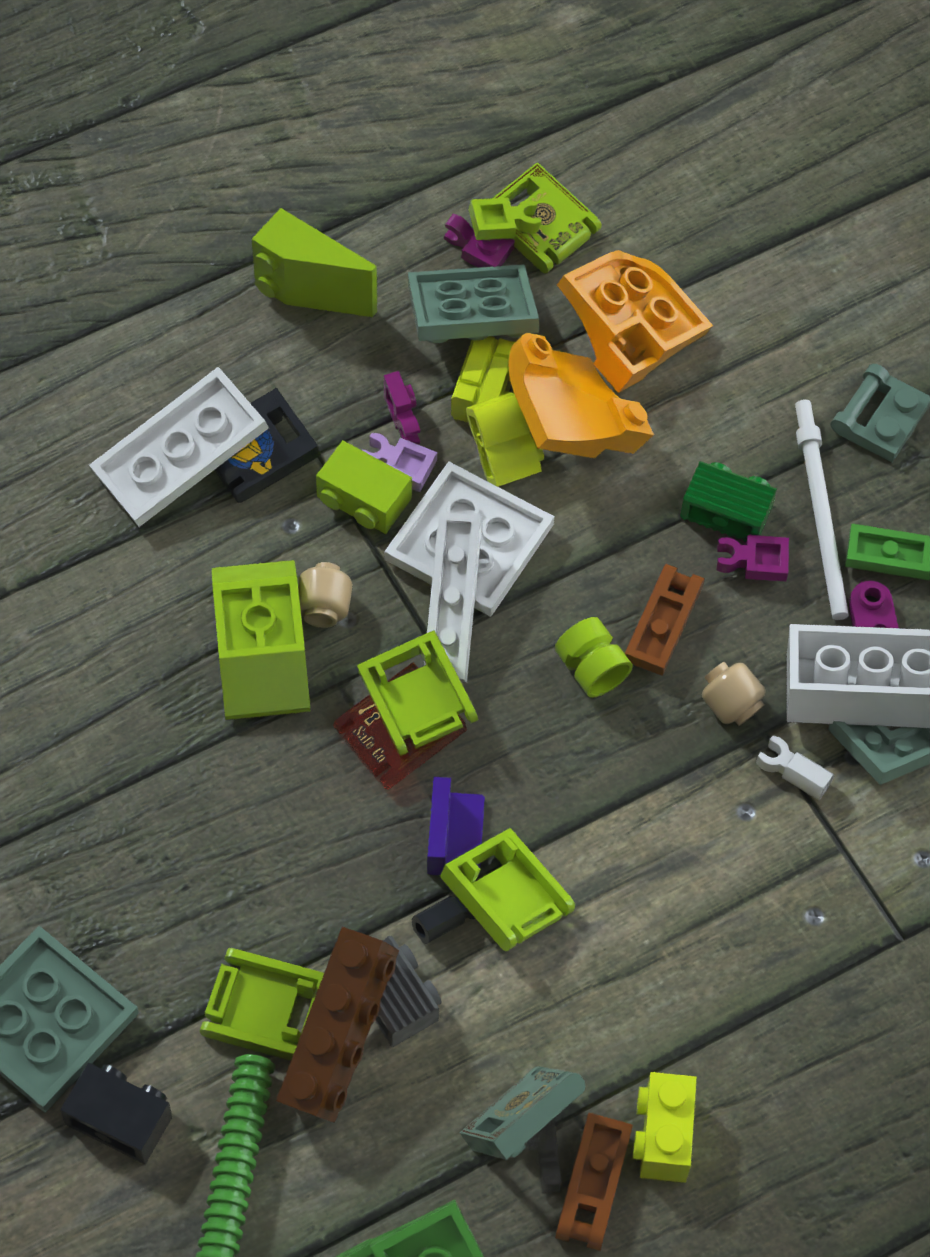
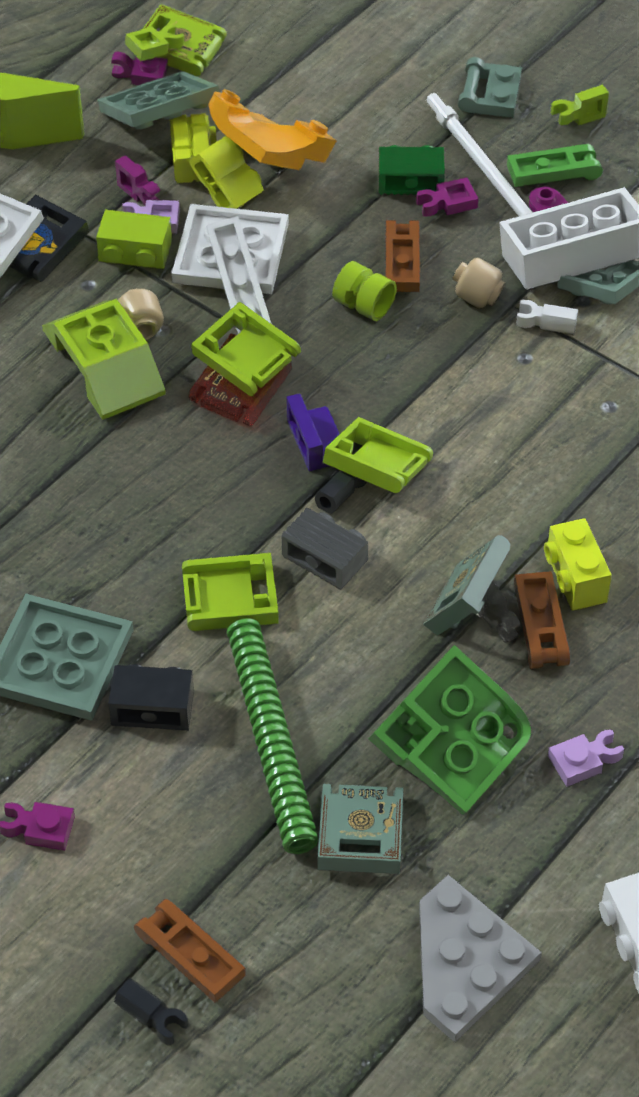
camera: 20 degrees left, 10 degrees down
reddish brown brick [276,926,399,1123] -> none
light orange slope [557,250,713,393] -> none

